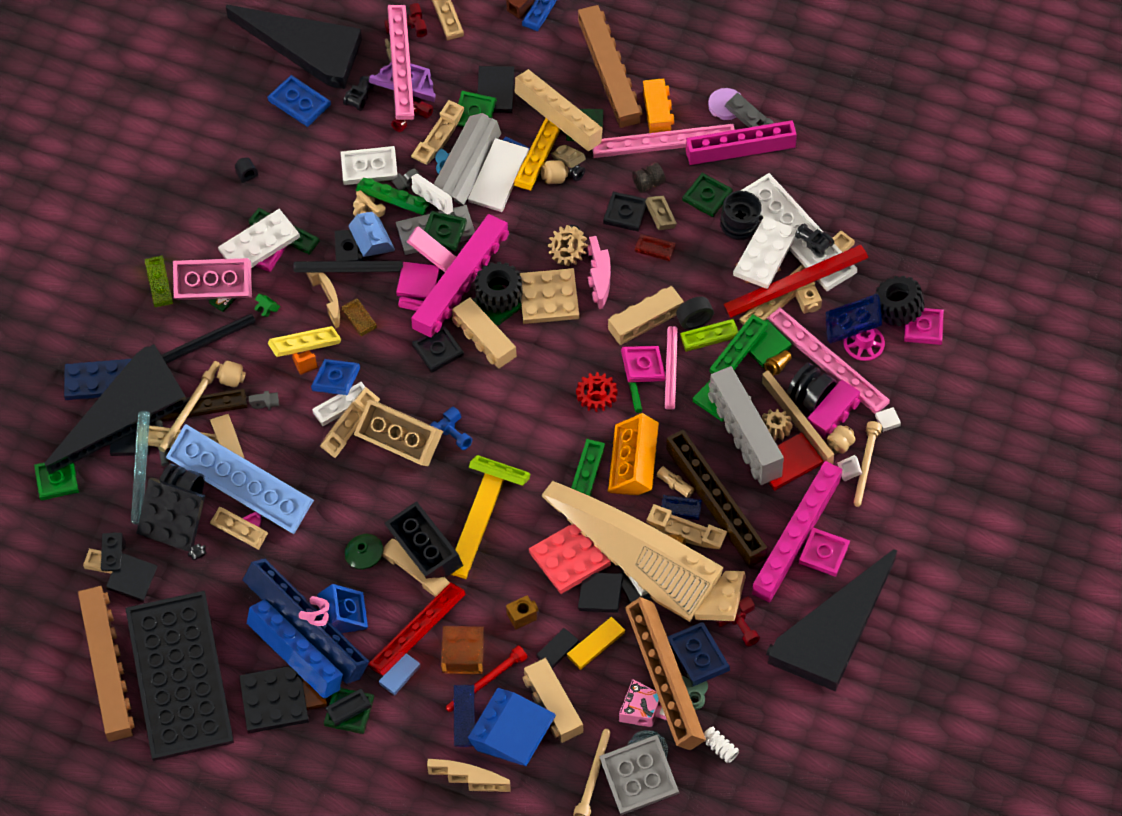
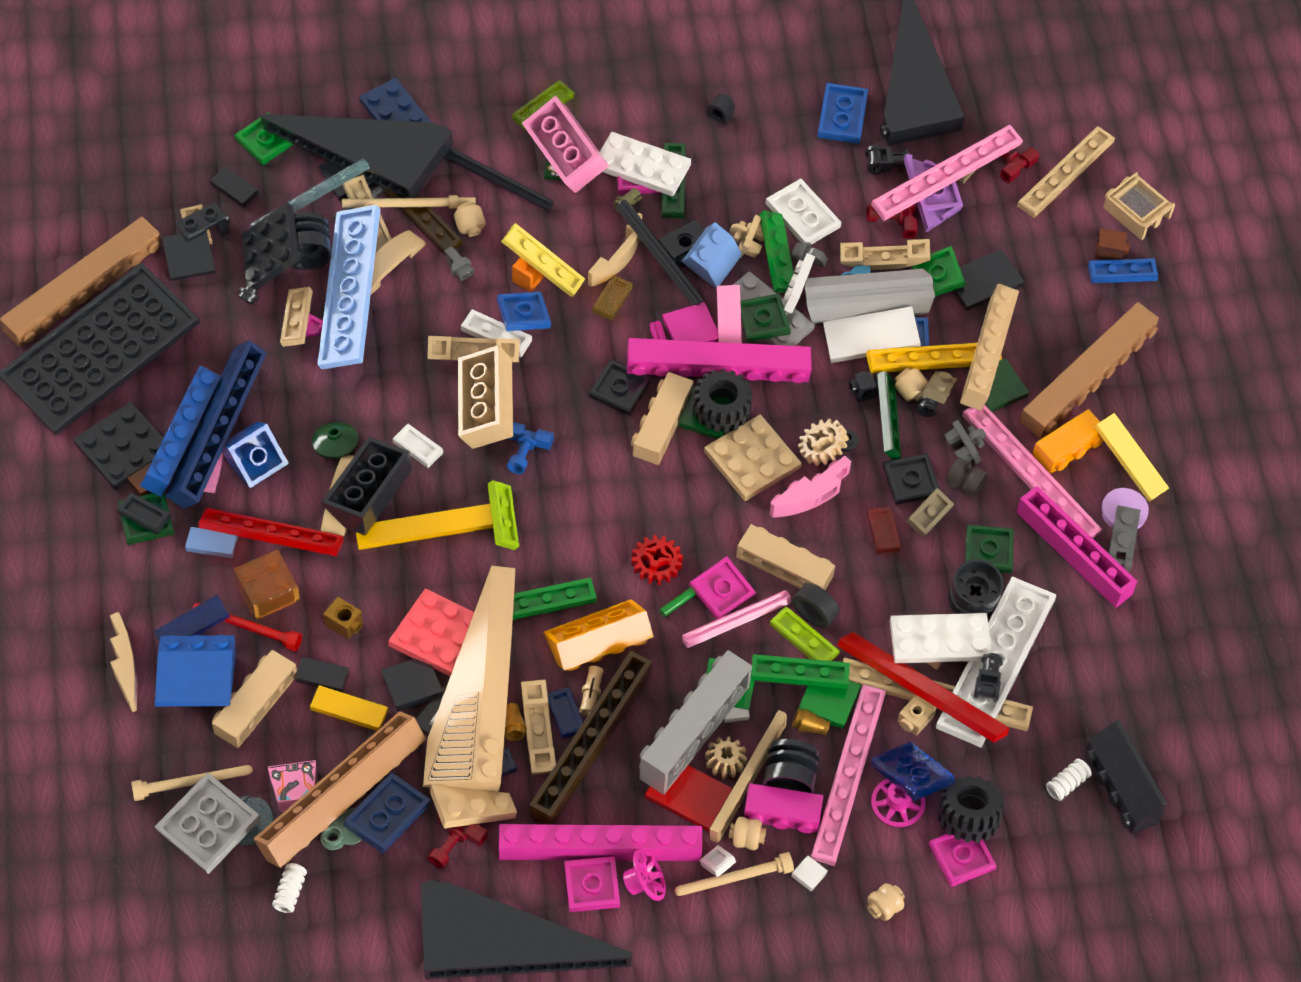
camera: 55 degrees right, 0 degrees up
green tile [255,293,281,317] -> none
bright pink helmet [299,596,329,626] -> none
none -> black tile [210,167,258,208]
none -> white tile [393,424,443,468]
none -> olive pin [613,188,642,213]
none -> dark pink wheel [623,848,666,901]
none -> black plate [849,371,879,402]
none -> tan piece [867,883,905,921]
none -> dark green tile [877,371,902,460]
none -> dark grey hips [944,420,986,465]
none -> white piece [1046,759,1091,801]
none -> black slope [1085,720,1167,834]
none -> light yellow tile [1095,413,1169,502]

